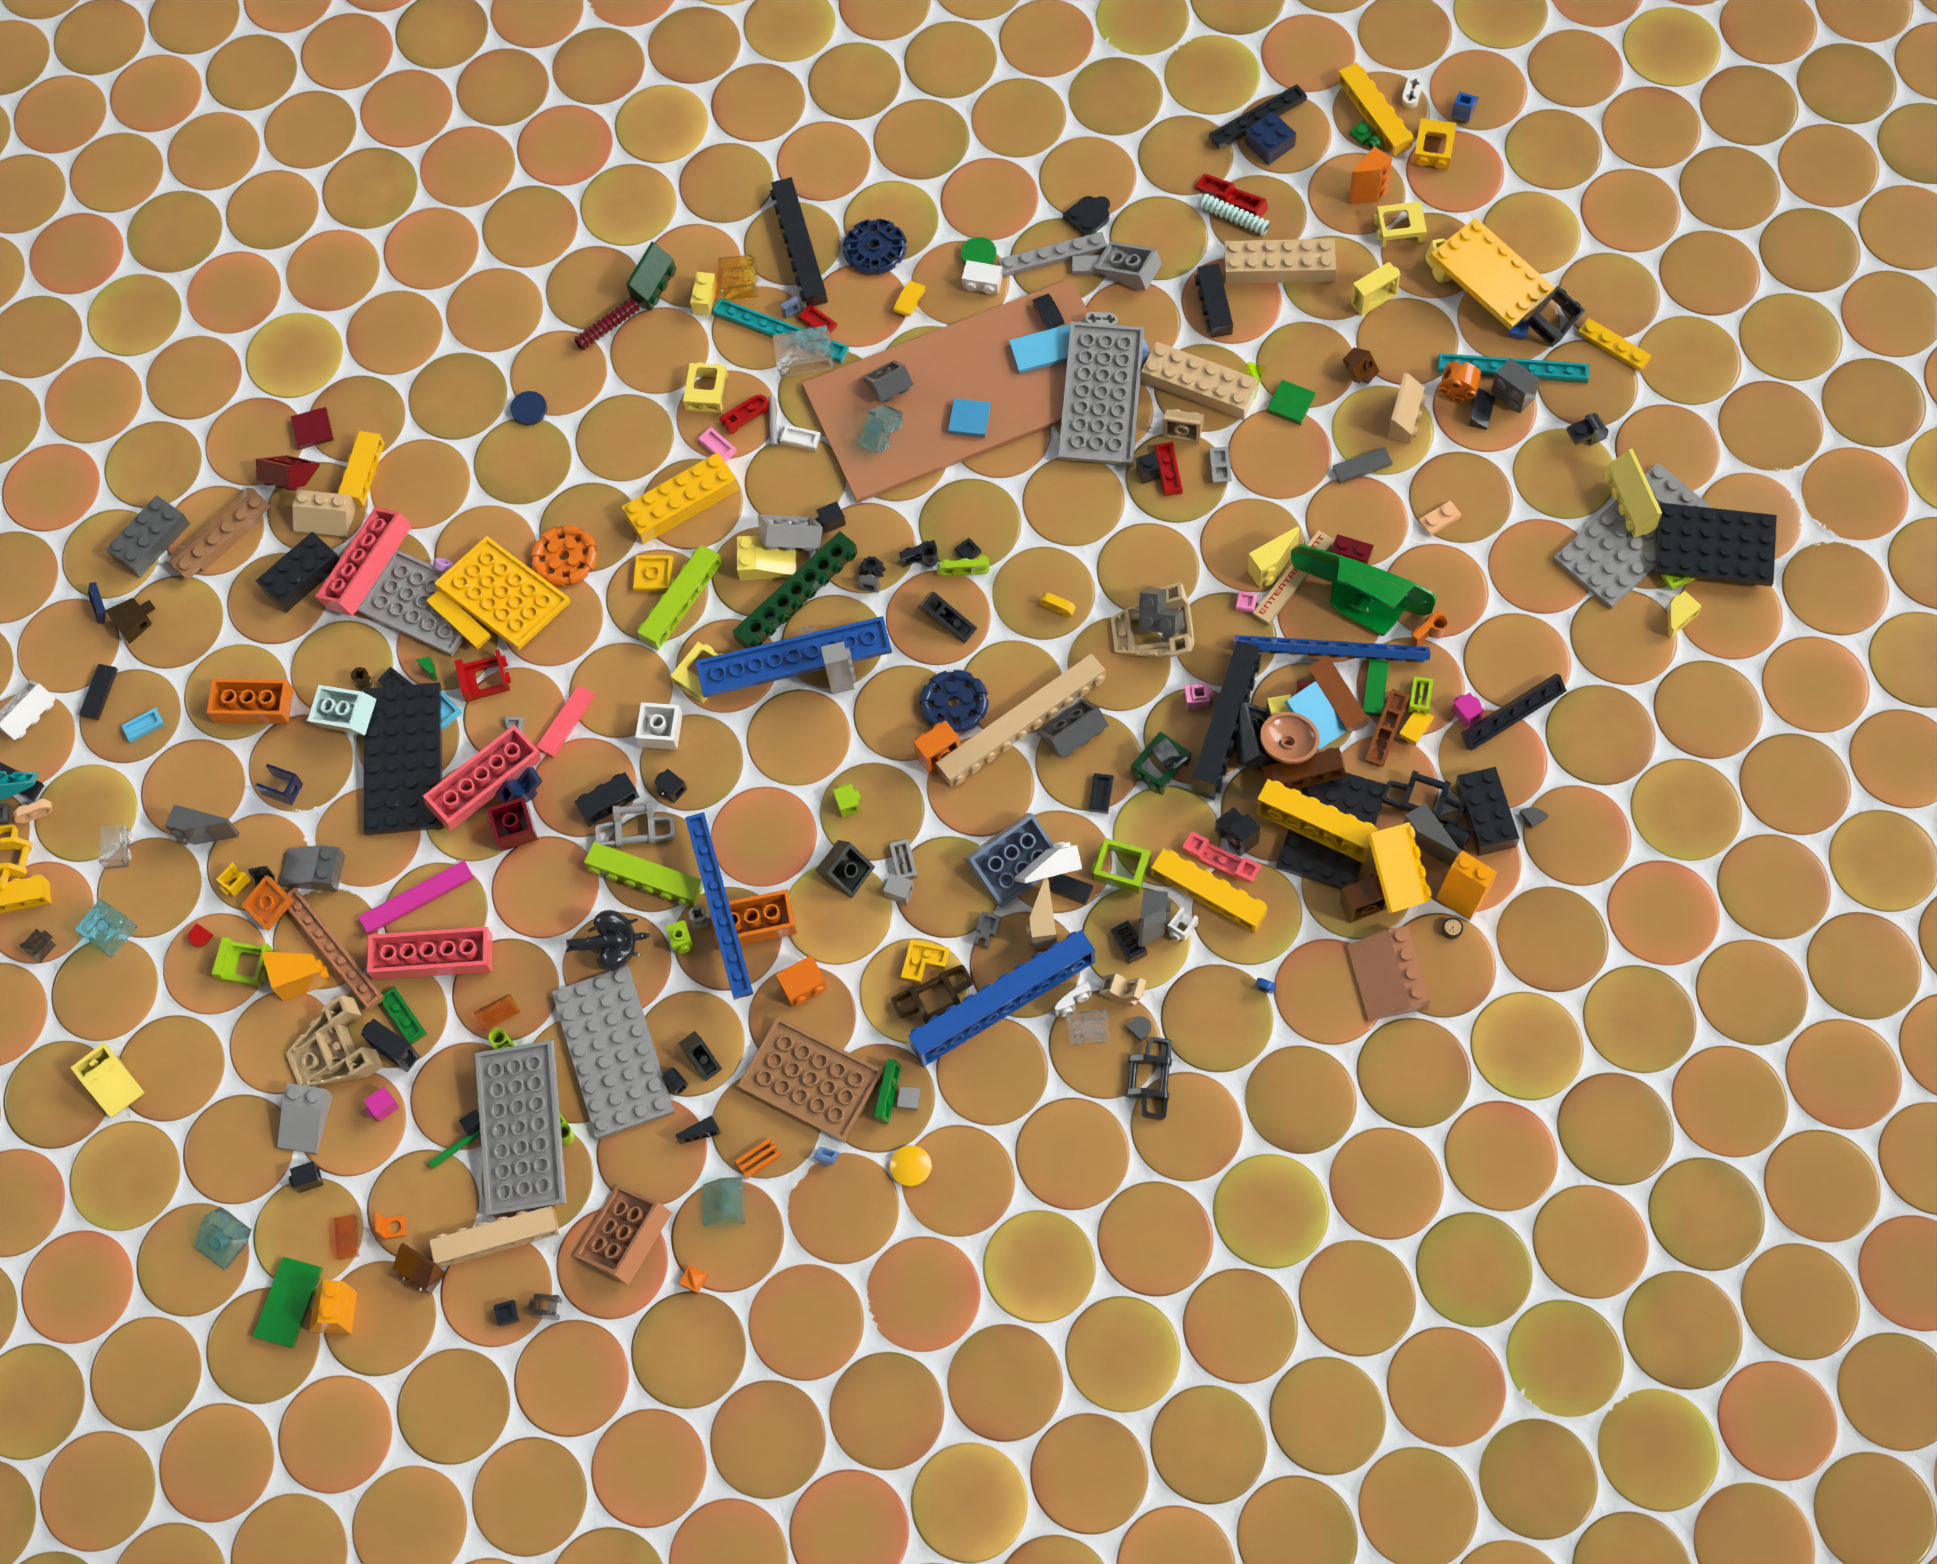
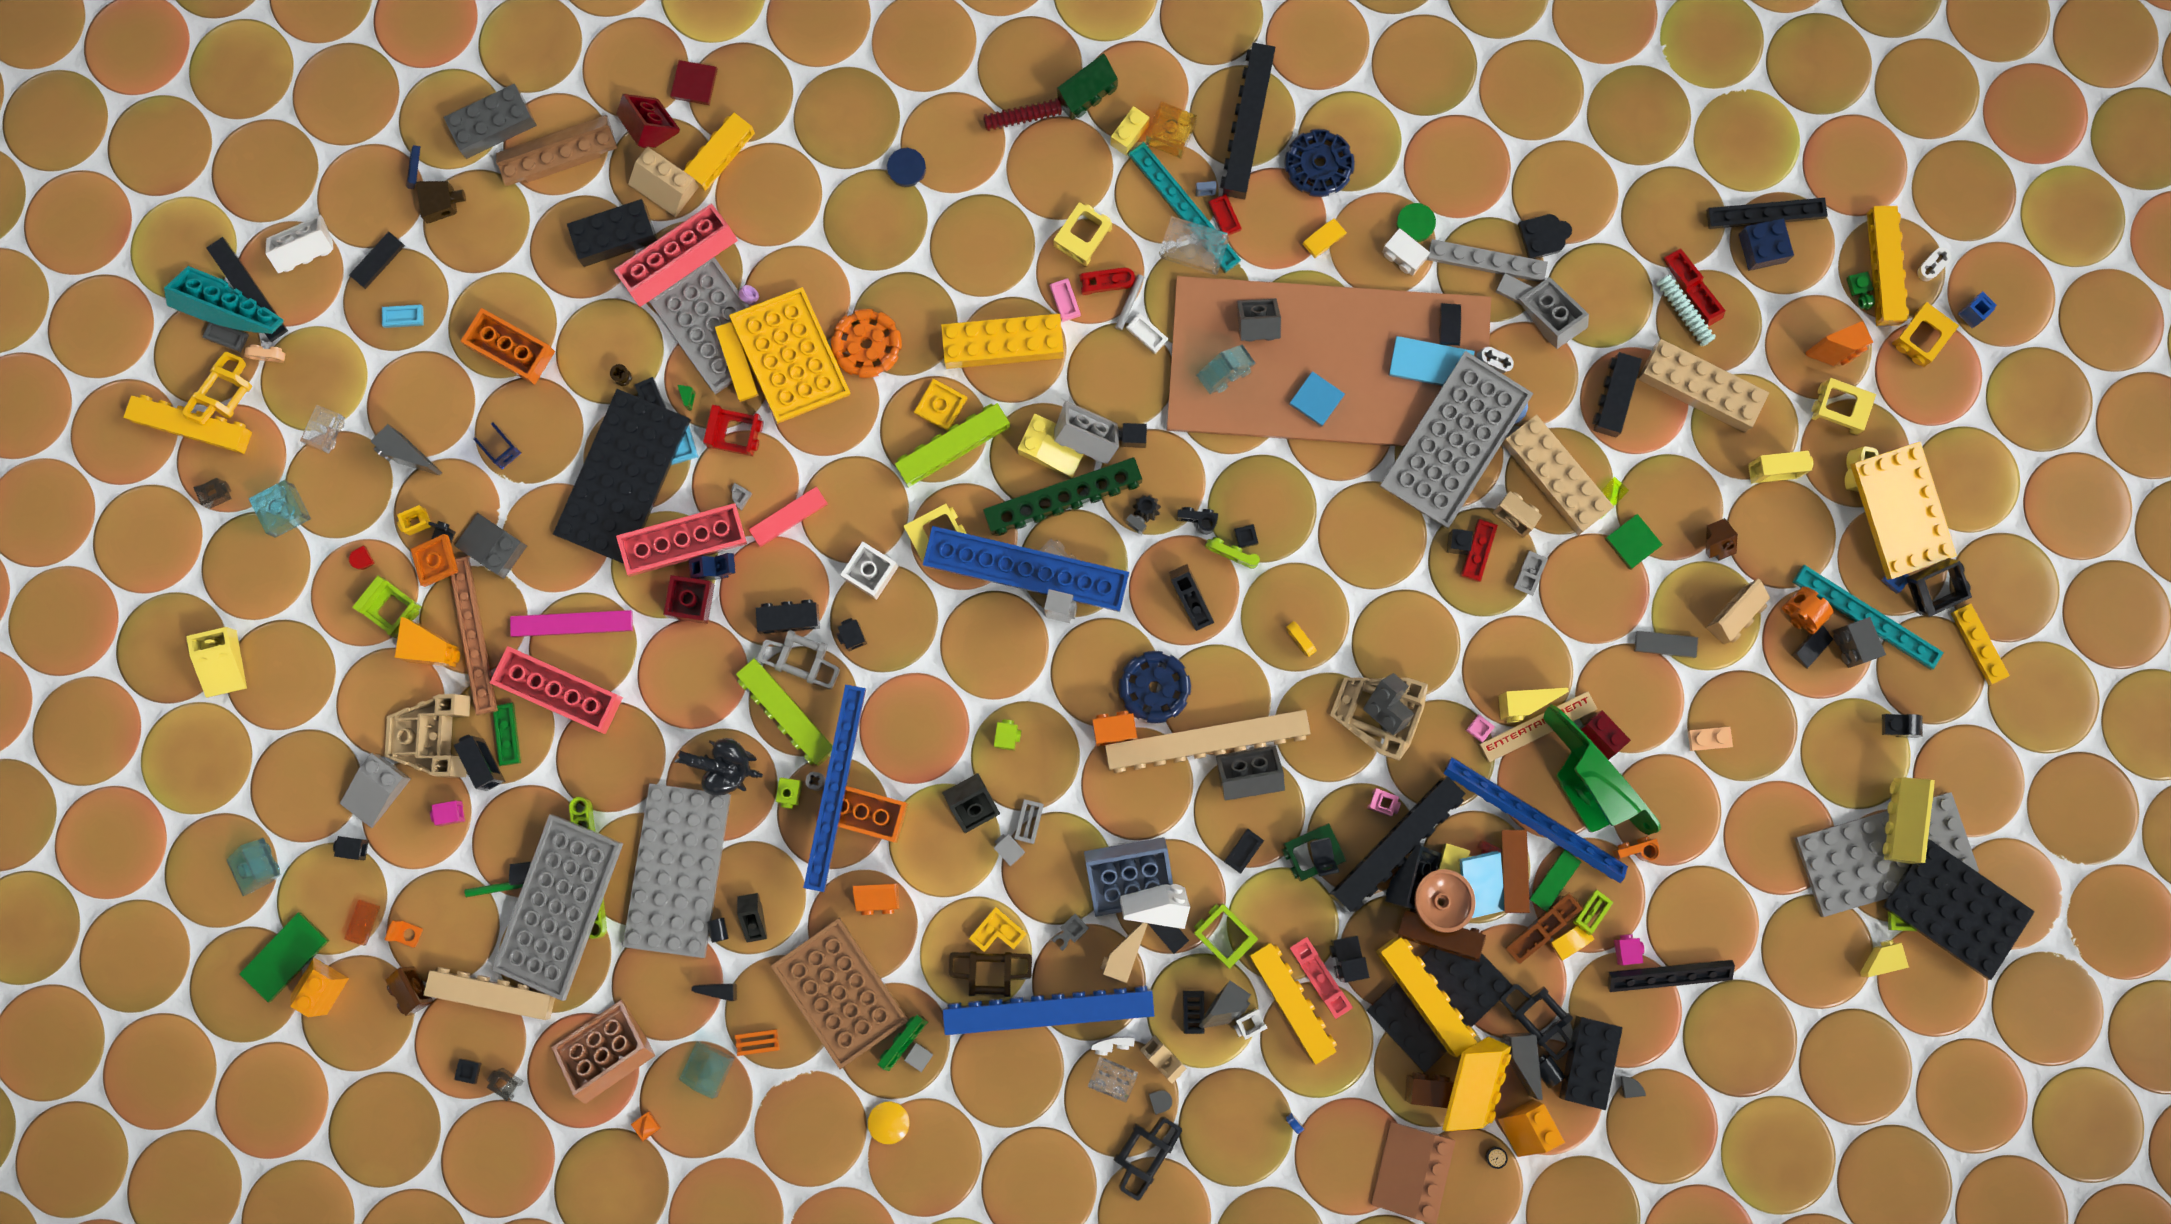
camera: 20 degrees right, 15 degrees up
light aqua brick [307,685,376,735] -> none
clear orange plate [474,993,520,1031] -> none
medium blue slope [814,1147,840,1167] -> none

